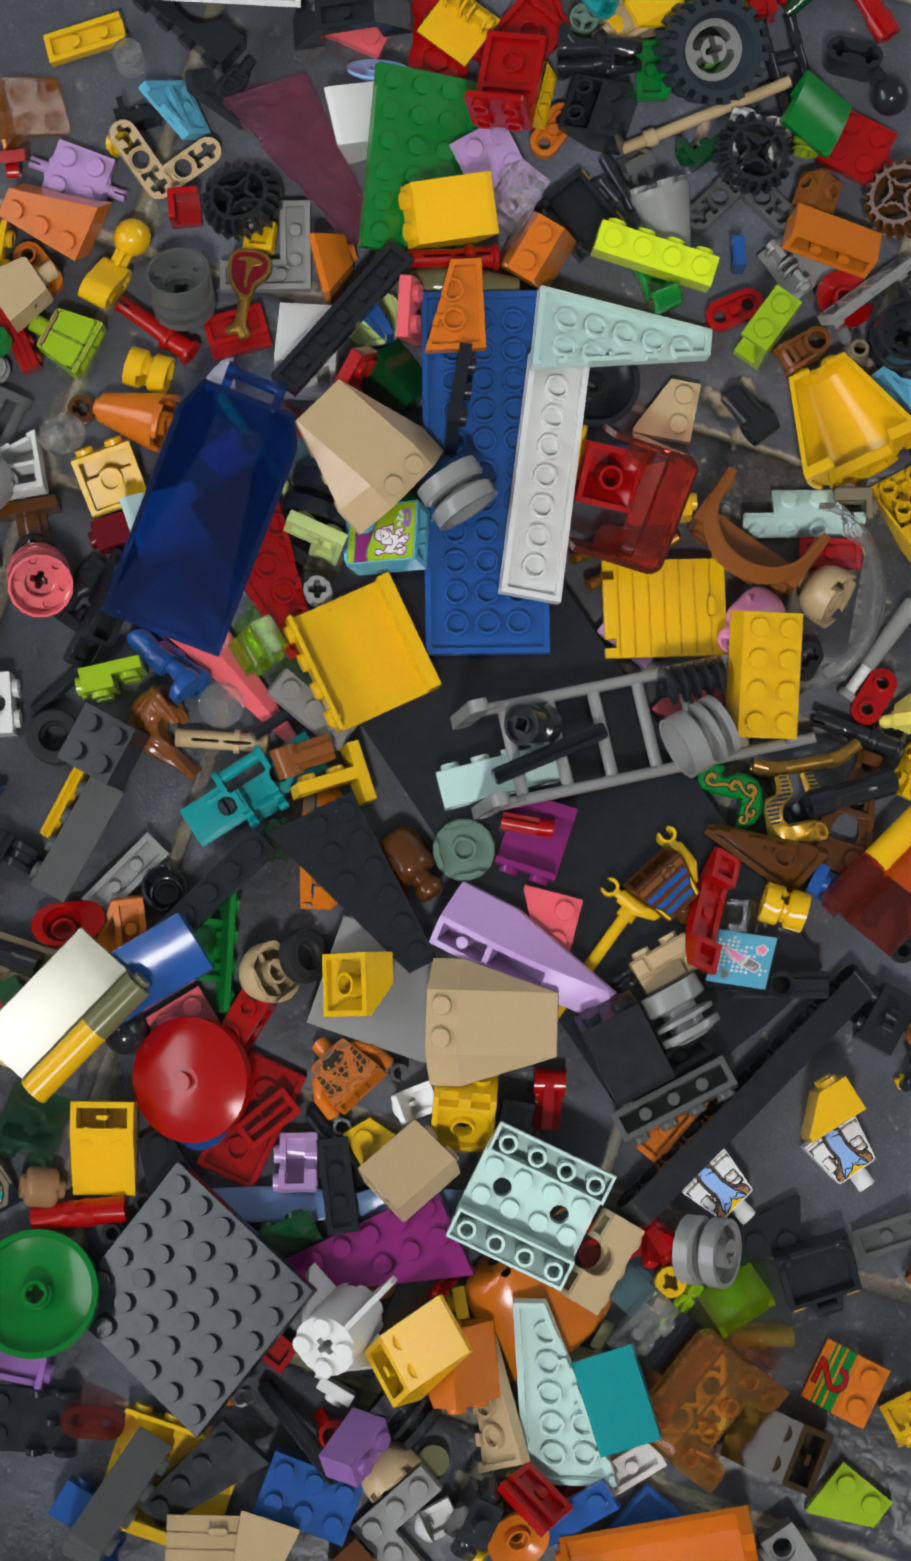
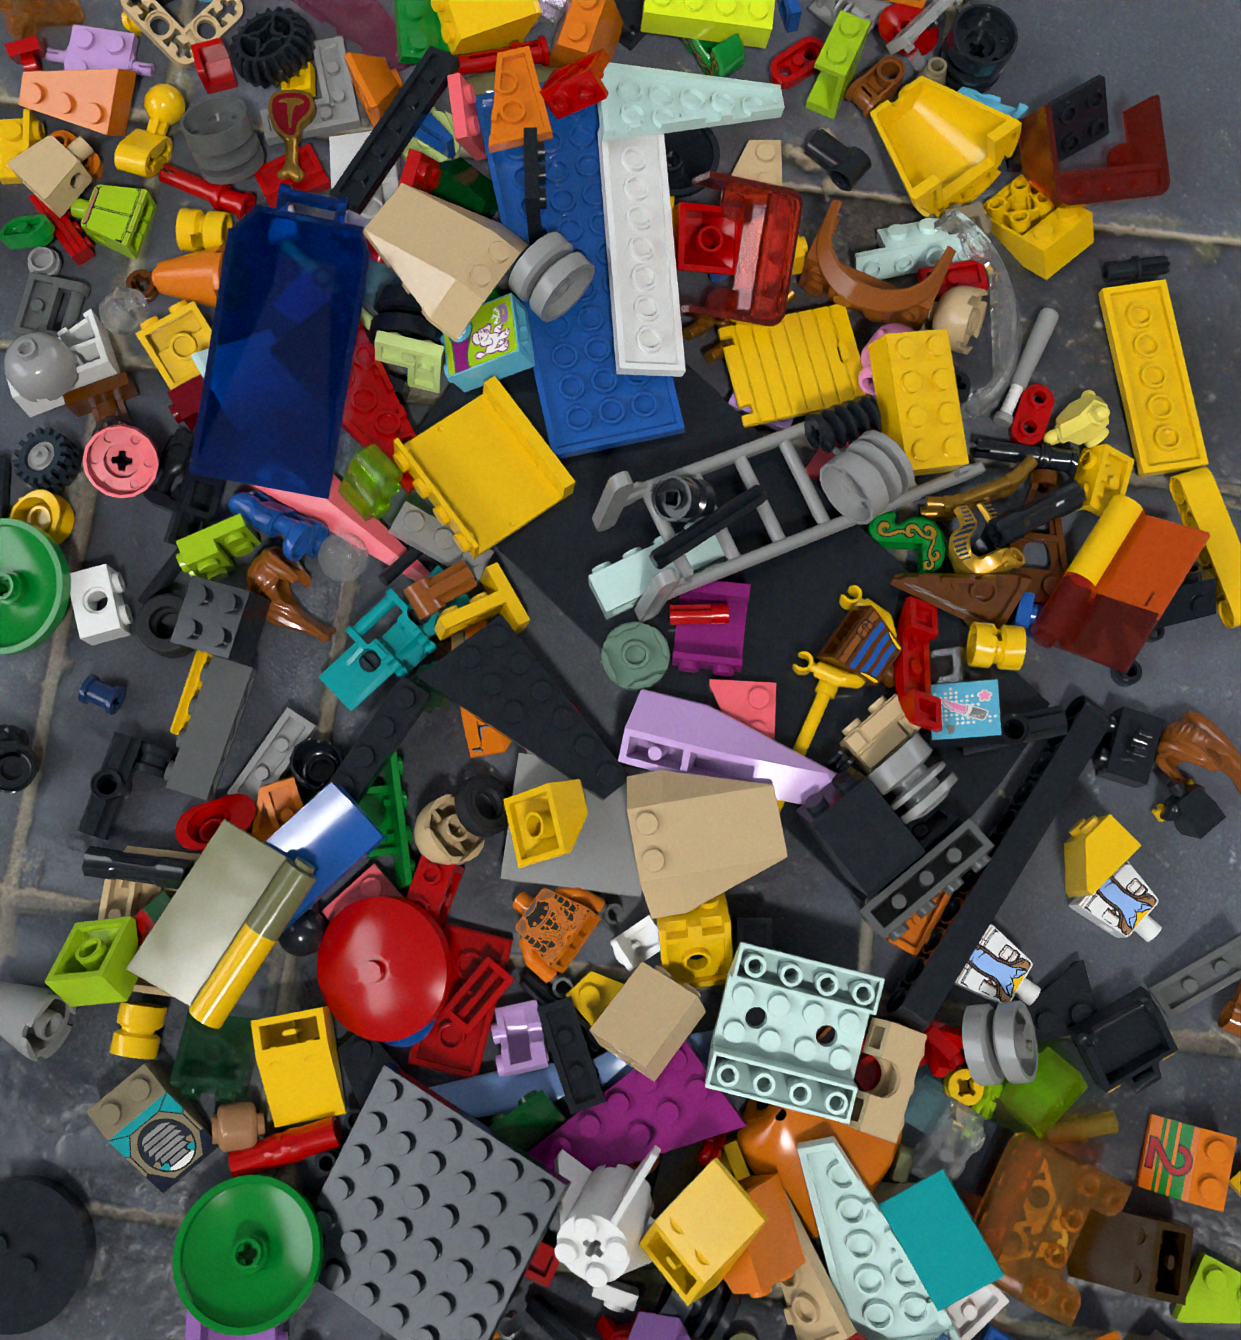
camera: 10 degrees left, 5 degrees down
tan pin [175,728,270,754] -> none
light grey bush [303,575,333,608] -> none
reddish brown piece [379,826,443,902] -> none
red piece [532,1066,567,1130] -> none
none -> red bracket [539,48,611,119]

